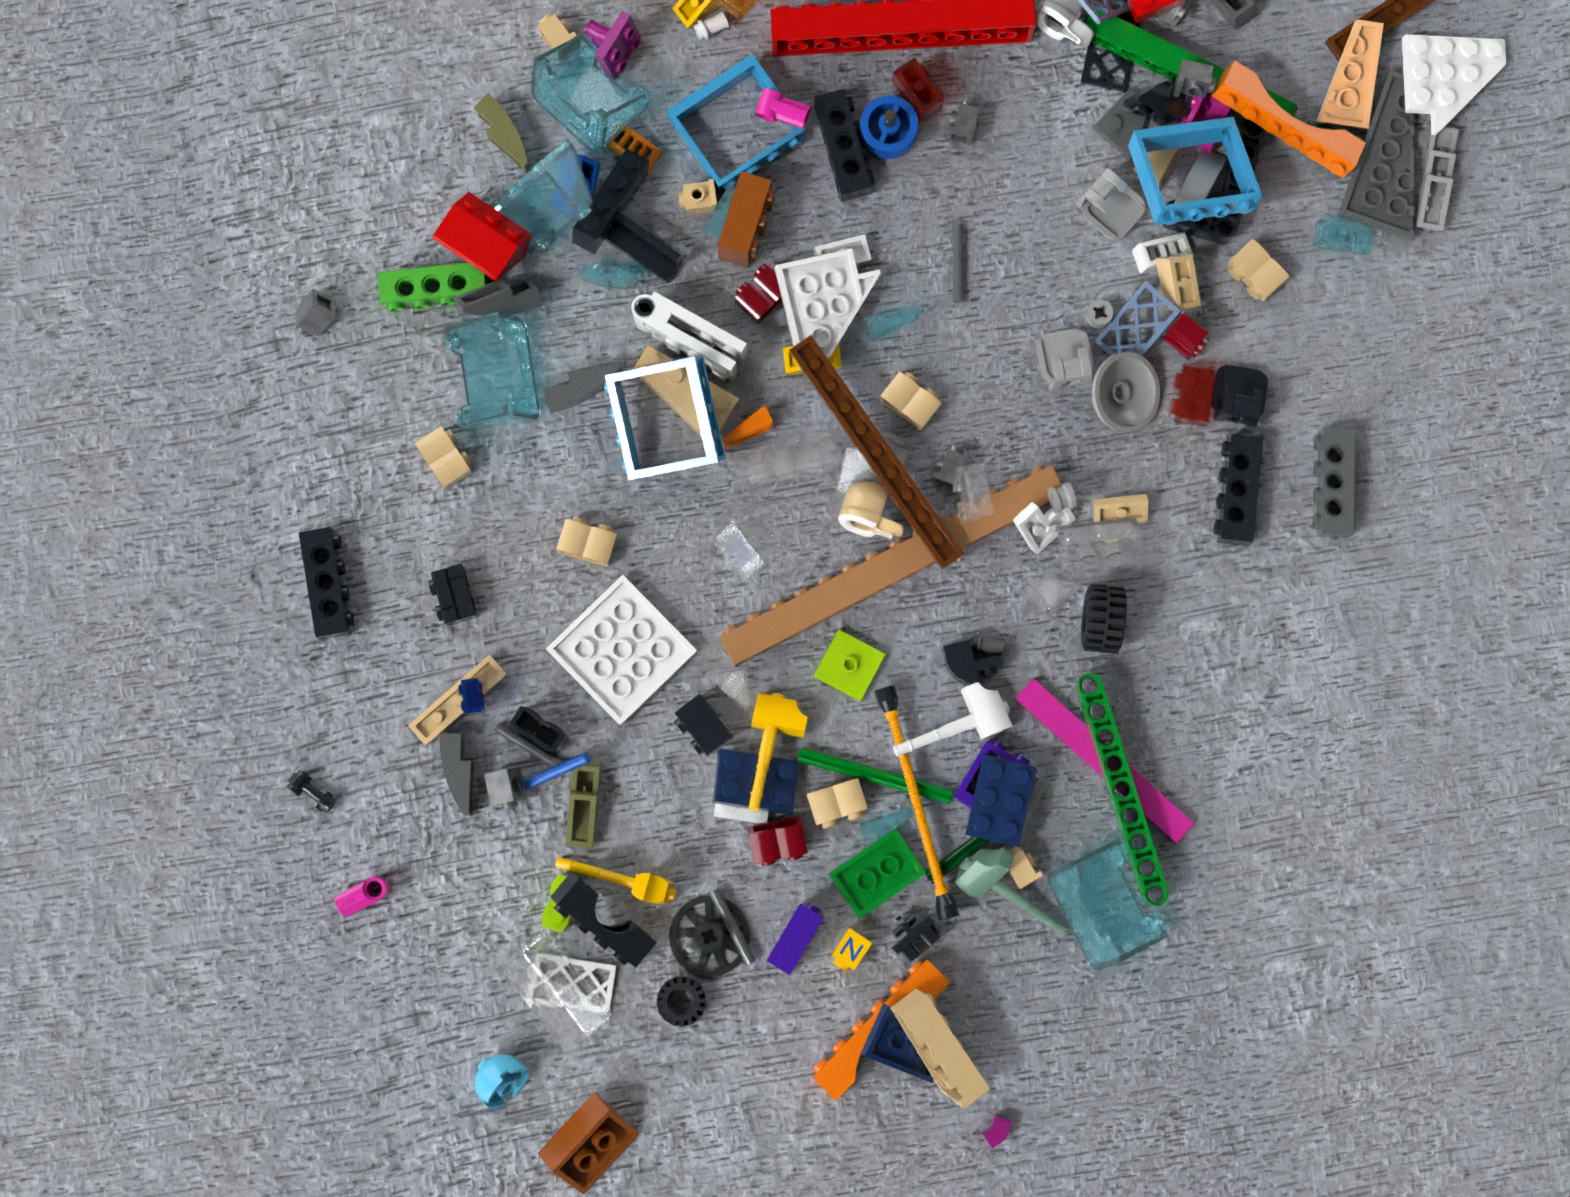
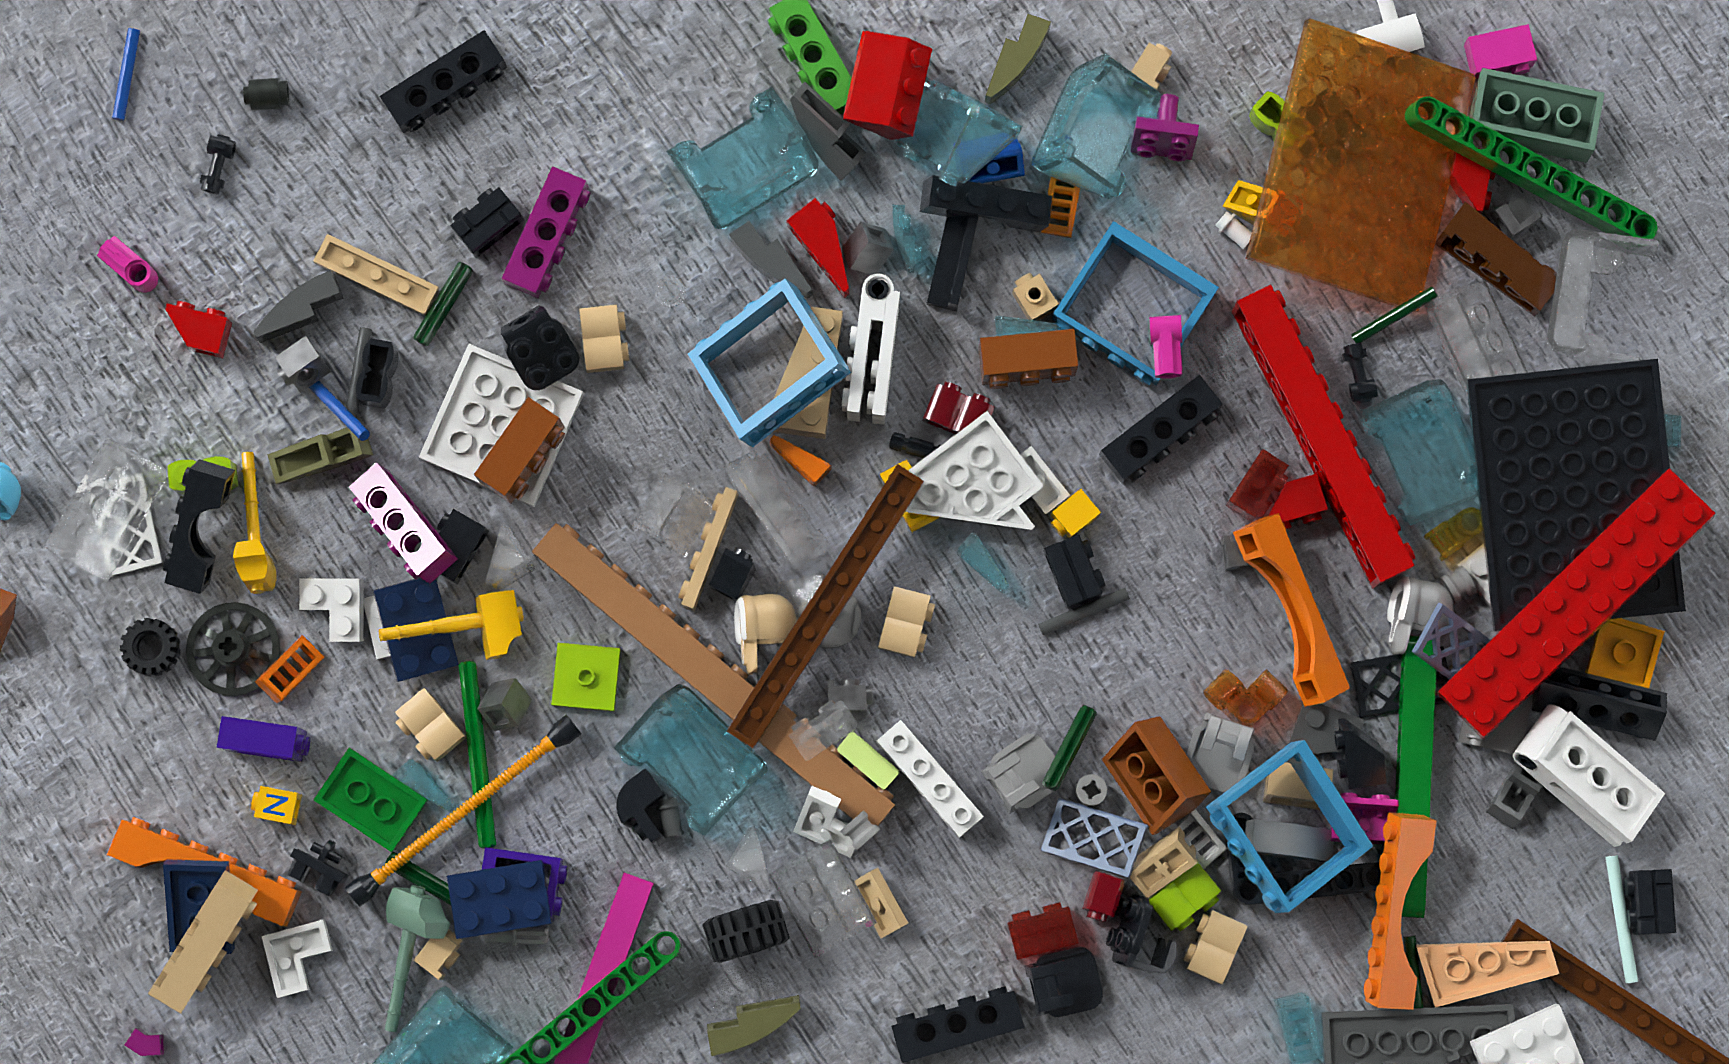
camera: 70 degrees right, 0 degrees up
tan brick [414,426,473,490] -> none
clear blue piece [458,678,486,716] -> none
dark grey bar [709,888,756,966] -> none
dark red brick [748,816,808,866] -> none
blue wheel [860,95,918,159] -> none
white piece [893,682,1012,756] -> none
light grey dish [1092,352,1160,432] -> none
flat silver brick [1173,59,1216,99] -> none
none -> blue bar [112,28,140,121]
none -> red slope [165,301,232,359]
none -> pearl dark grey brick [243,78,290,111]
none -> orange slope [255,635,324,703]
none -> white plate [262,920,333,998]
none -> white plate [299,578,364,642]
none -> brick [349,462,458,584]
none -> dark green axle [414,262,473,347]
none -> dark orange brick [474,397,565,504]
none -> flat silver panel [477,678,532,731]
none -> magenta brick [501,166,591,299]
none -> black piece [501,305,580,390]
none -> clear light blue windscreen [614,684,768,836]
none -> tan plate [678,487,739,612]
none -> olive slope [707,995,801,1056]
none -> black slope [709,547,756,602]
none -> red slope [786,198,849,298]
none -> yellowish green slope [837,732,900,789]
none -> flat silver panel [842,221,894,275]
none -> white brick [877,720,984,838]
none -> black axle [889,432,941,458]
none -> dark green axle [1042,705,1097,791]
none -> black brick [1043,535,1106,609]
none -> yellow brick [1050,489,1101,538]
none -> dark orange slope [1102,716,1211,835]
none -> black piece [1106,894,1176,974]
none -> lime brick [1149,862,1221,932]
none -> clear orange piece [1203,669,1289,727]
none -> orange arch [1233,513,1350,707]
none -> red slope [1267,473,1328,530]

